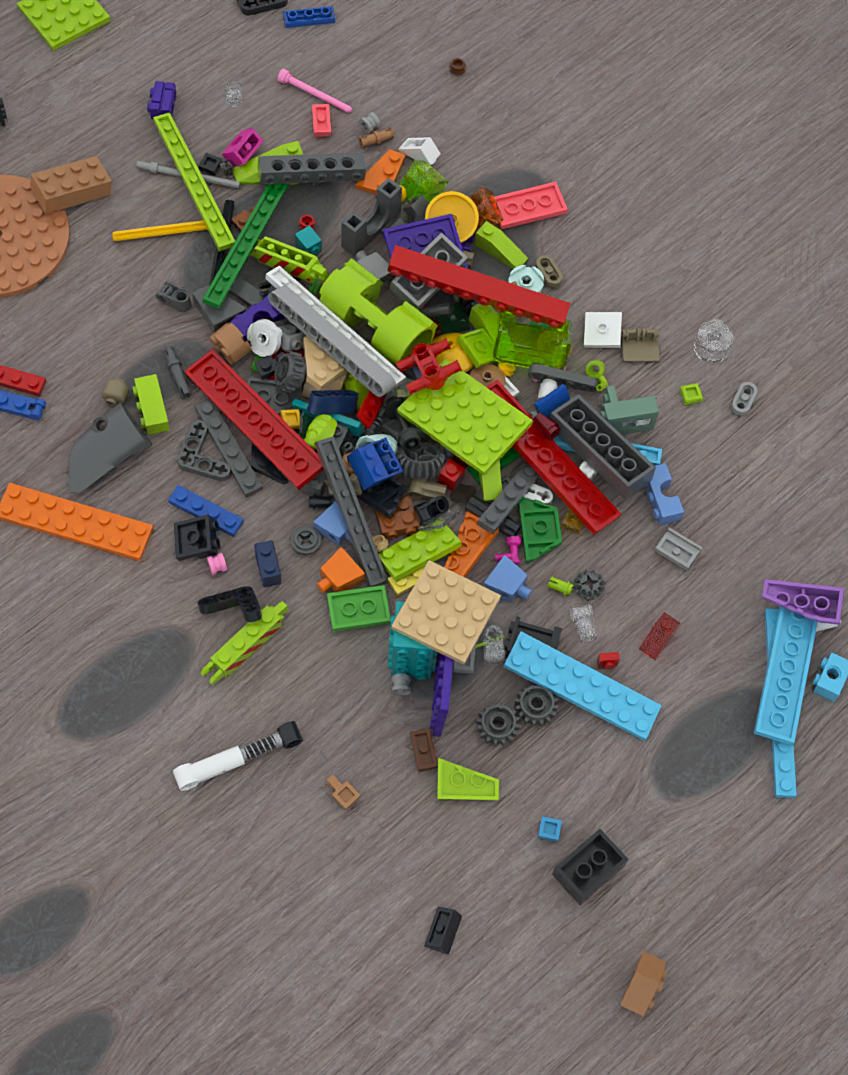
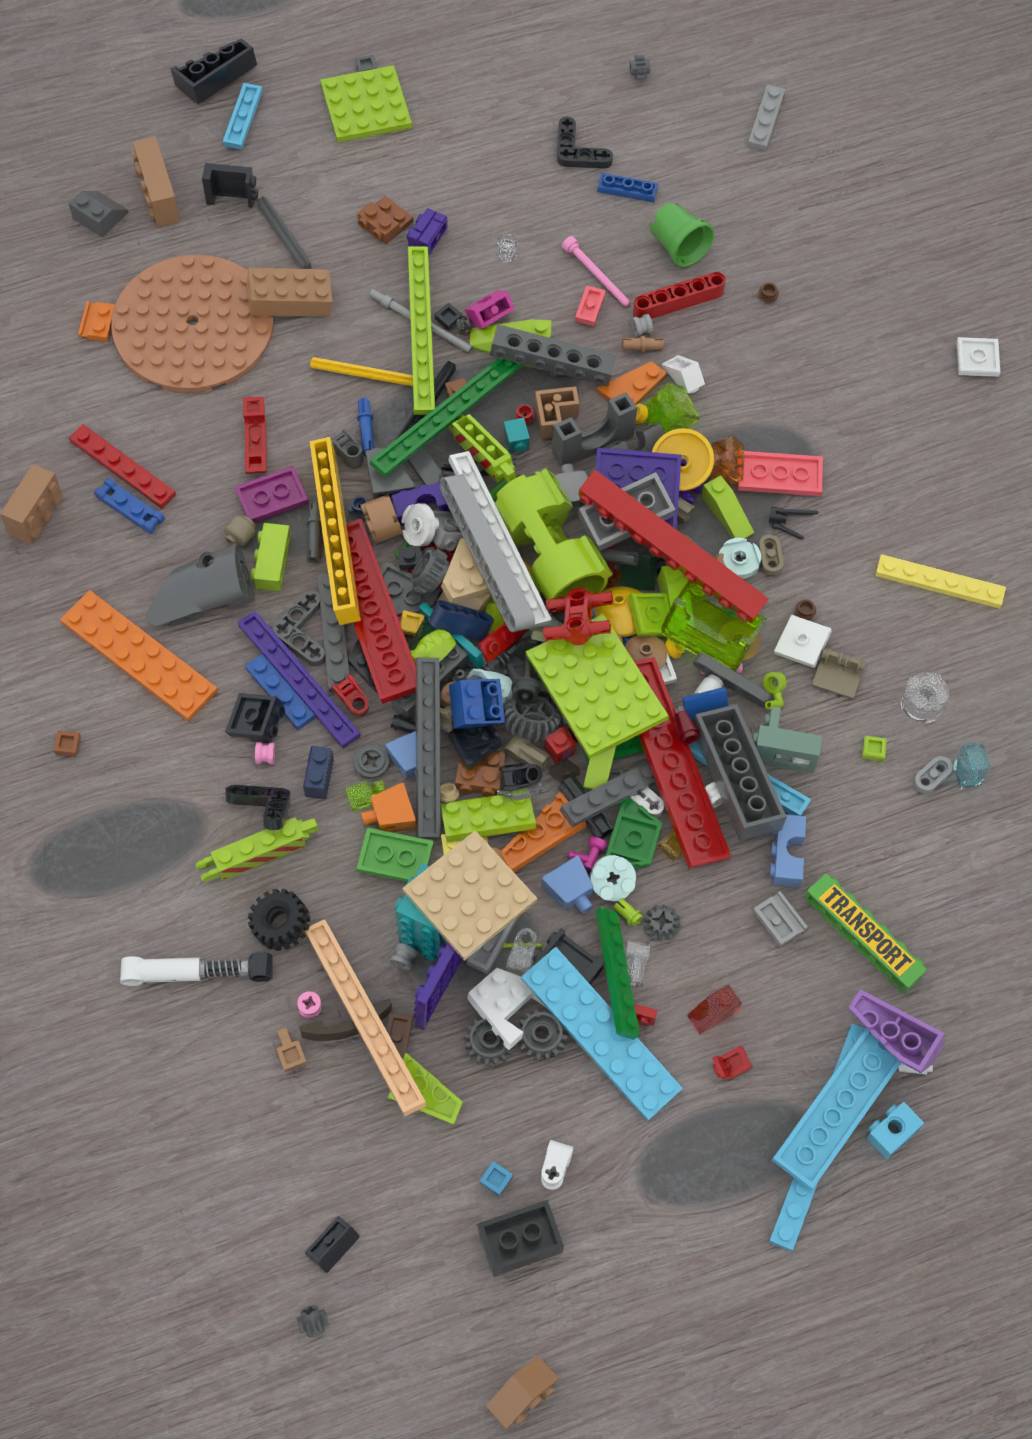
camera: 25 degrees right, 0 degrees up
none -> dark orange plate [53,731,81,756]
none -> magenta plate [234,466,309,523]
none -> dark purple plate [238,611,361,749]
none -> red slope [243,397,267,474]
none -> black tyre [248,888,310,951]
none -> dark grey axle [257,196,312,269]
none -> dark grey gear [296,1305,329,1337]
none -> bright pink wheel [297,991,322,1019]
none -> dark brown slope [299,999,392,1041]
none -> light nougat plate [304,919,426,1117]
none -> yellow brick [310,437,361,625]
none -> red piece [331,674,369,717]
none -> clear neon green plate [345,780,386,811]
none -> dark blue plate [348,496,368,518]
none -> dark orange plate [357,195,413,245]
none -> blue axle [357,397,374,455]
none -> white wing [467,968,545,1050]
none -> medium nougat brick [535,386,579,439]
none -> white piece [541,1140,574,1190]
none -> light aqua plate [590,855,636,901]
none -> green plate [595,907,640,1040]
none -> red beam [633,272,726,319]
none -> bright green piece [650,203,714,268]
none -> red bracket [712,1046,753,1081]
none -> black plant [769,506,819,539]
none -> reddish brown plate [795,599,816,620]
none -> brick [804,873,927,995]
none -> light yellow plate [875,554,1006,609]
none -> clear light blue brick [953,743,991,789]
none -> white plate [956,337,1000,377]

